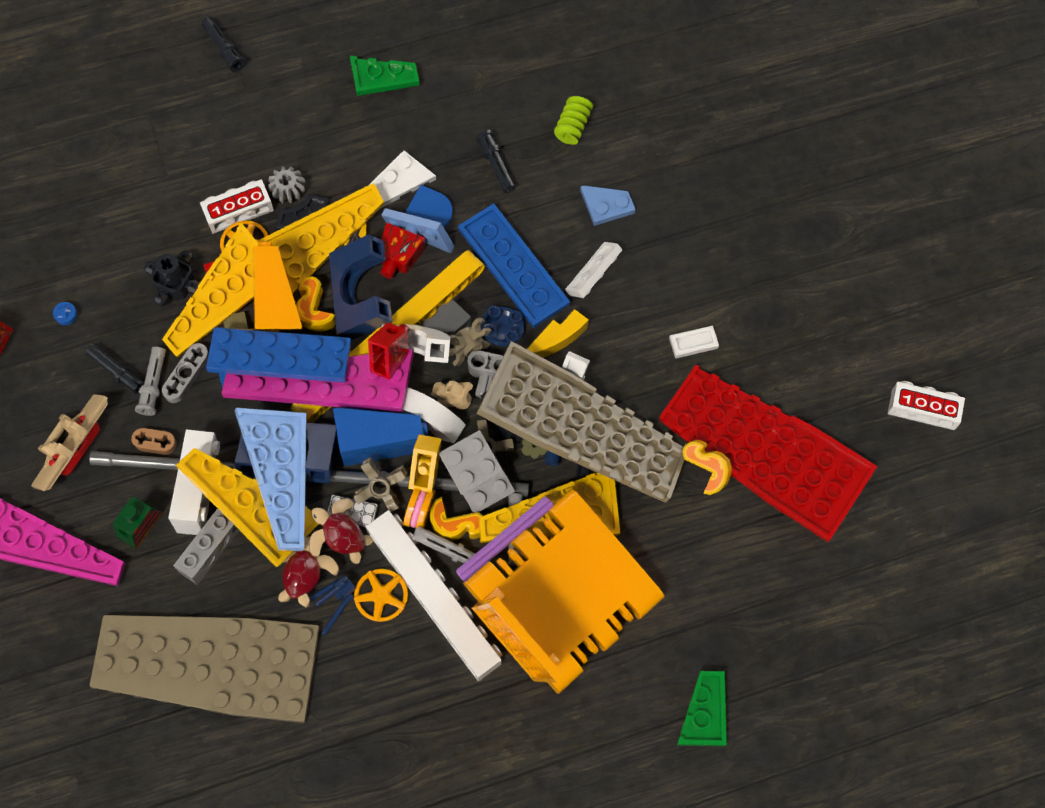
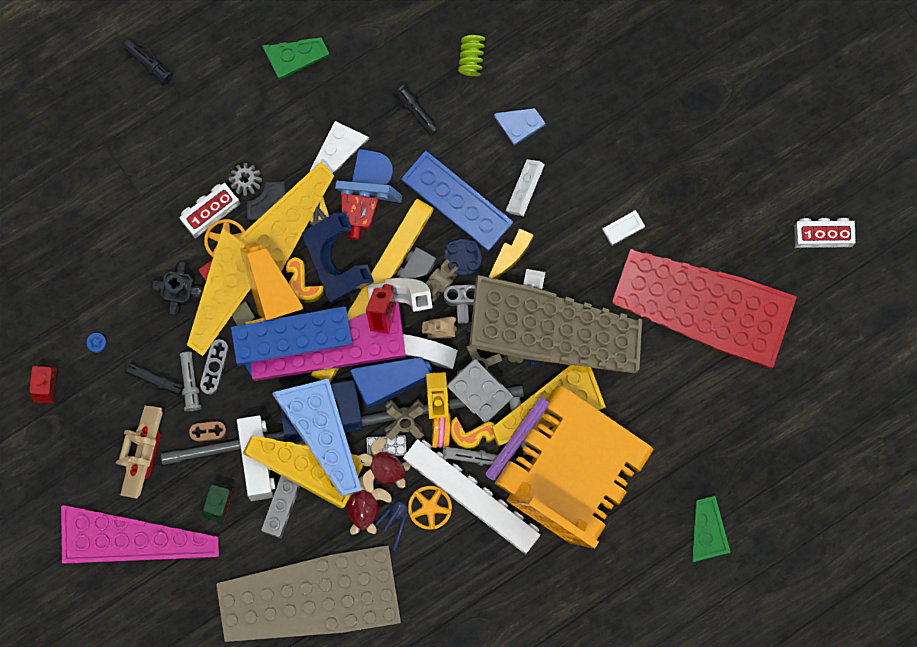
camera: 15 degrees left, 10 degrees up
yellow animal [682,440,732,495] -> none

